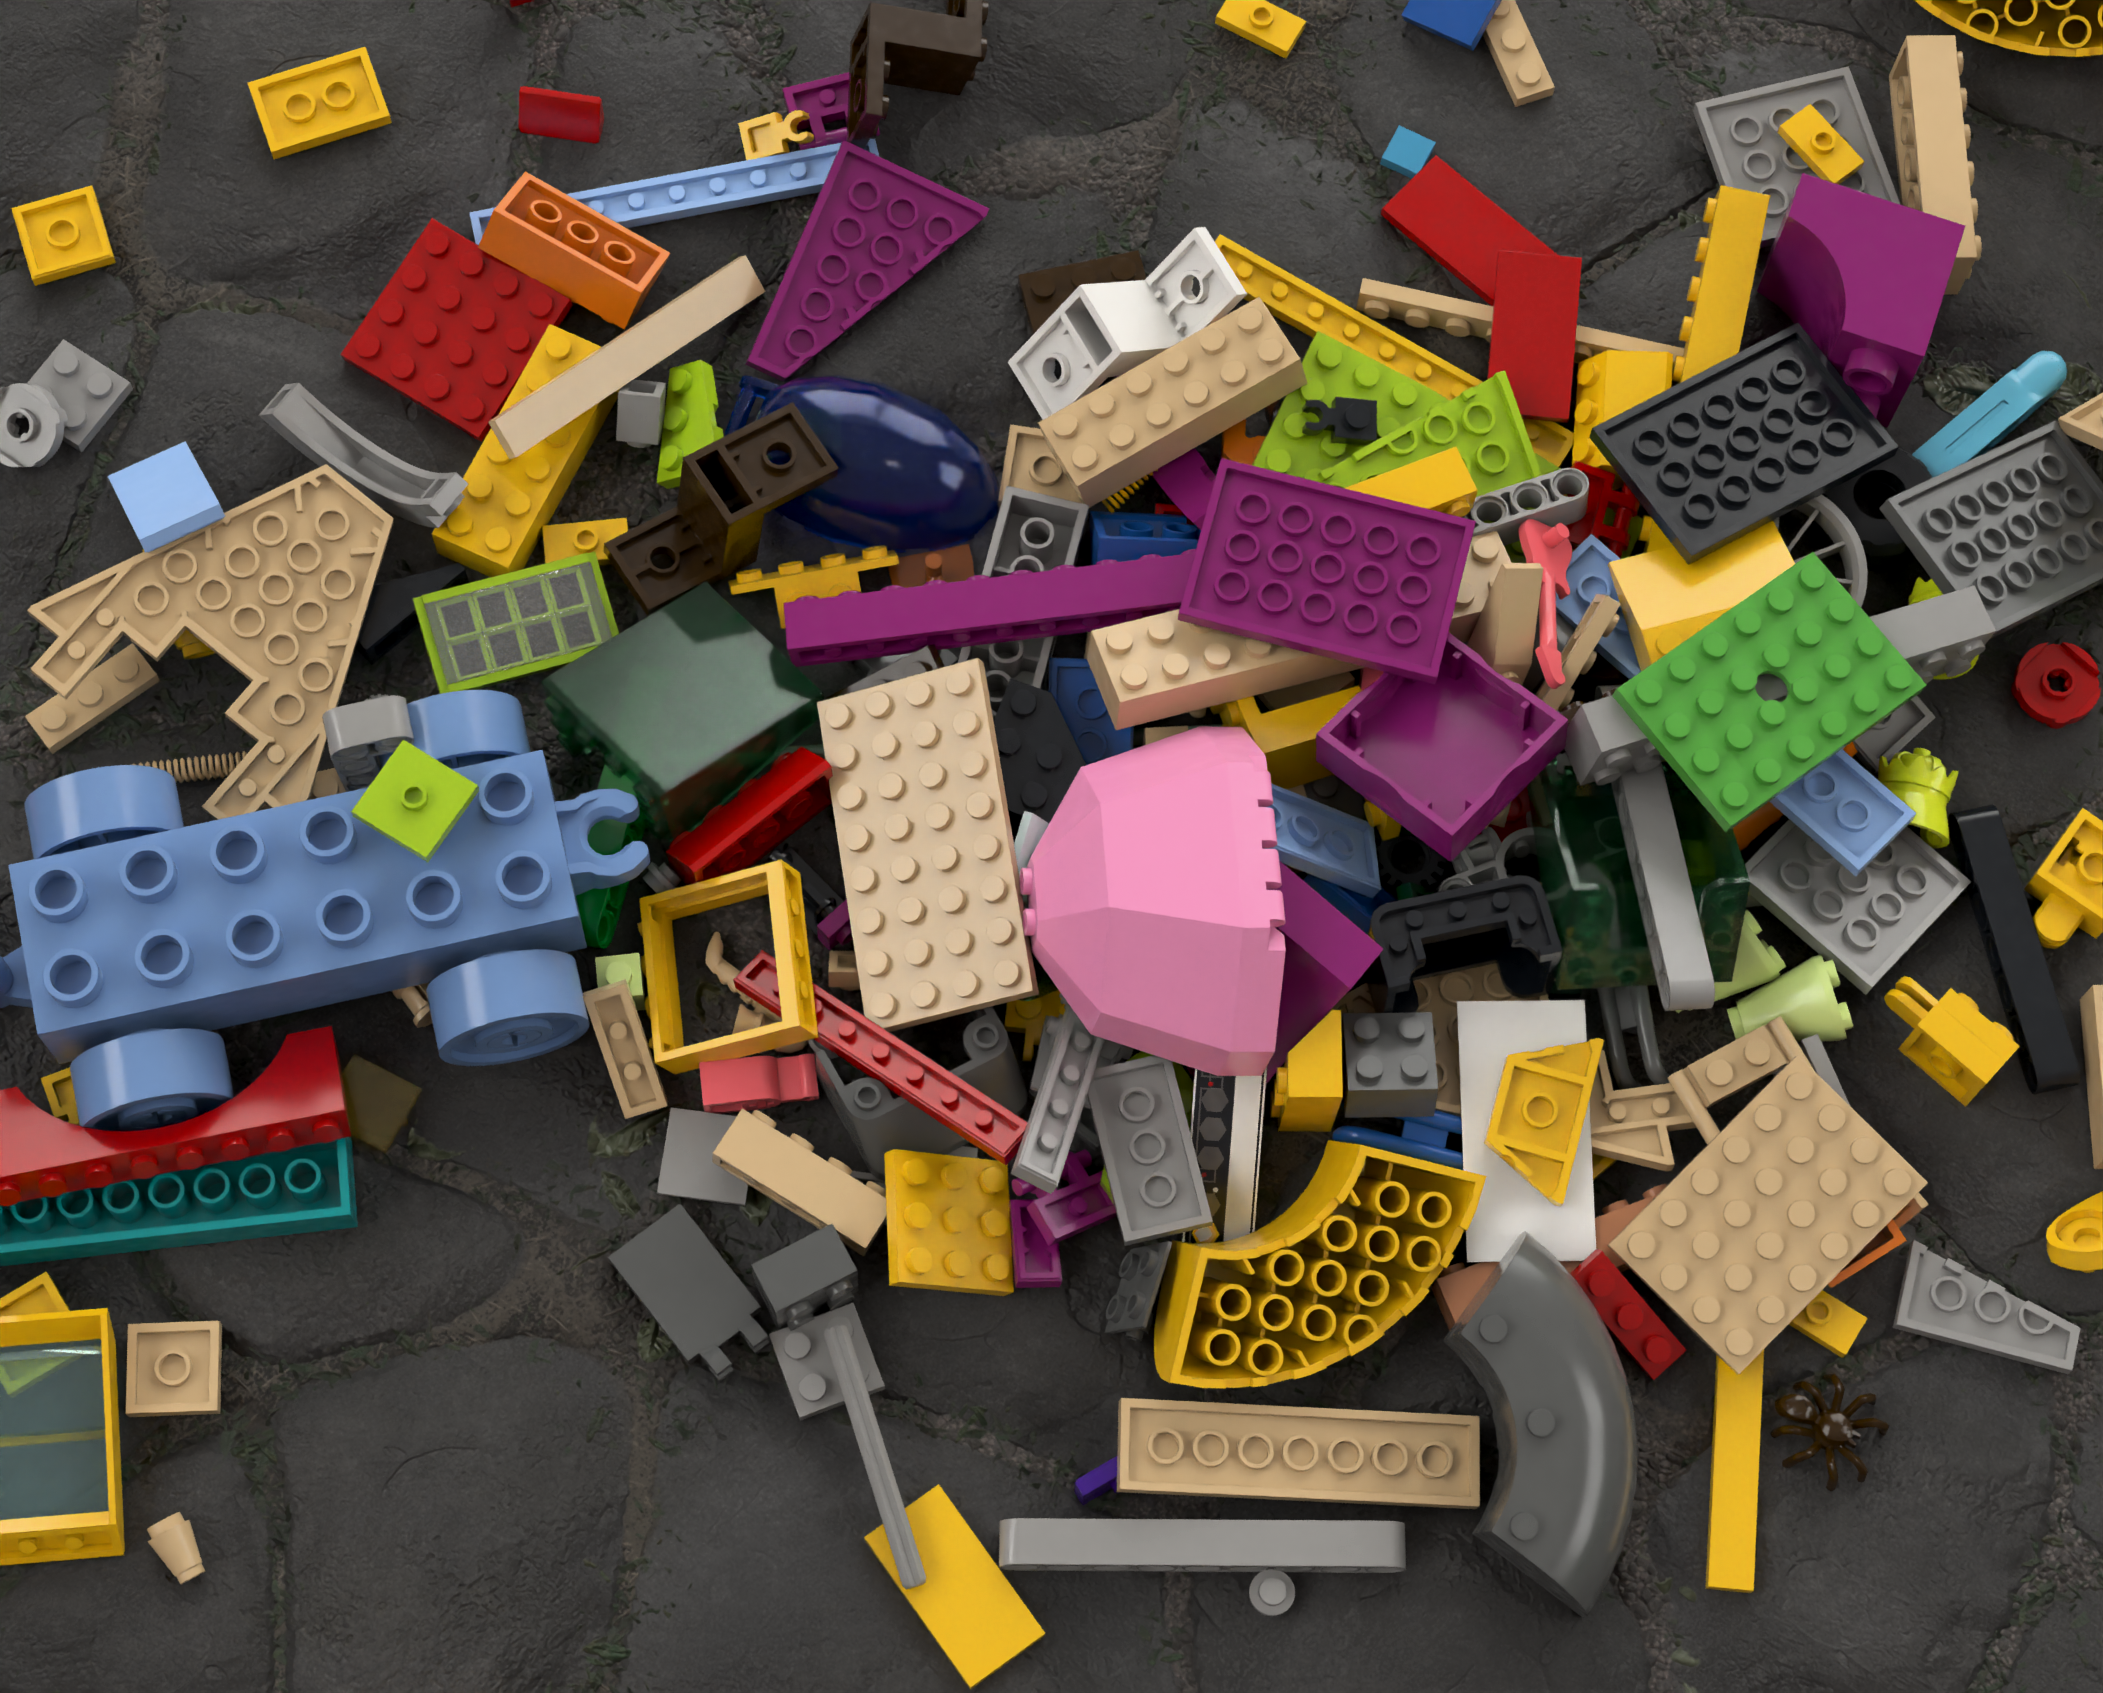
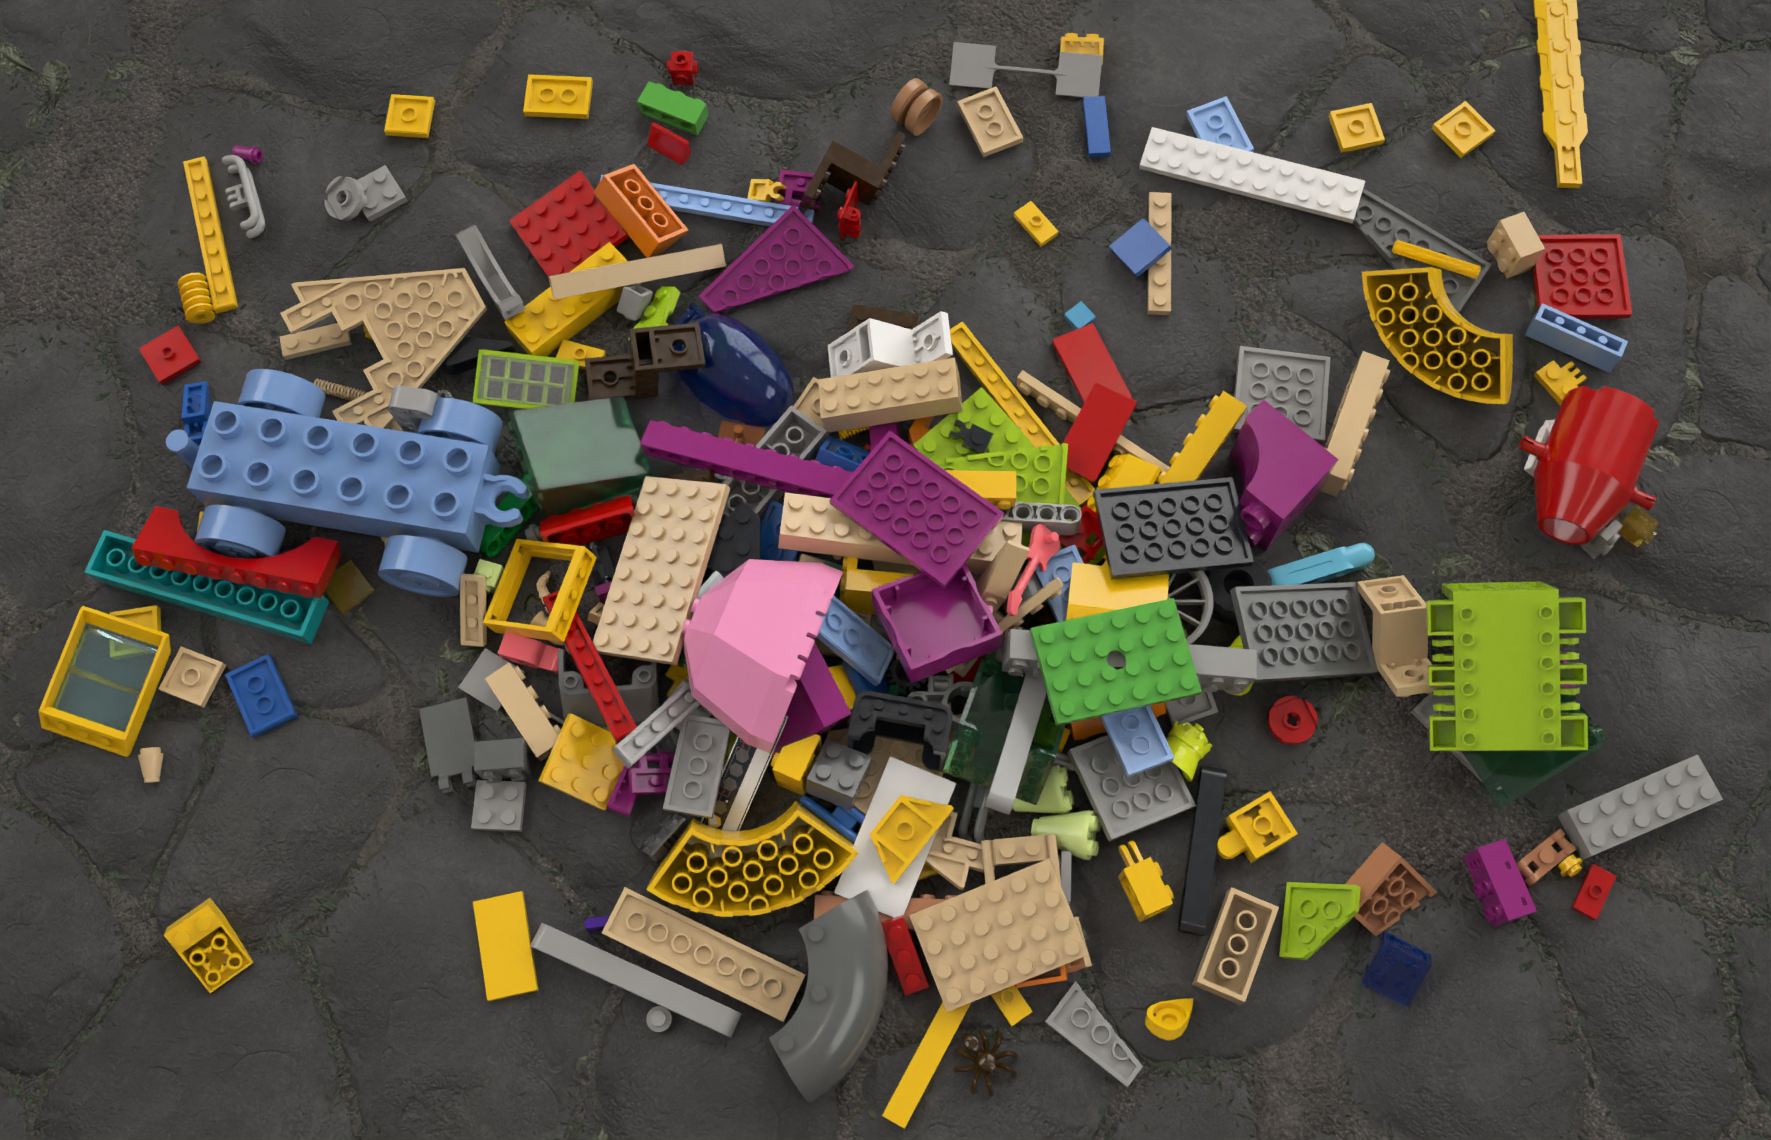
camera: 30 degrees right, 0 degrees up
light blue tile [108,441,225,553] -> none
lime plate [351,740,480,862] -> none
yellow bracket [728,545,899,629] -> none
light grey axle [824,1325,926,1589] -> none
yellow plate [1777,104,1865,184] -> none
none -> blue tile [225,653,298,738]
none -> bright green brick [637,81,709,136]
none -> red hinge [837,181,861,240]

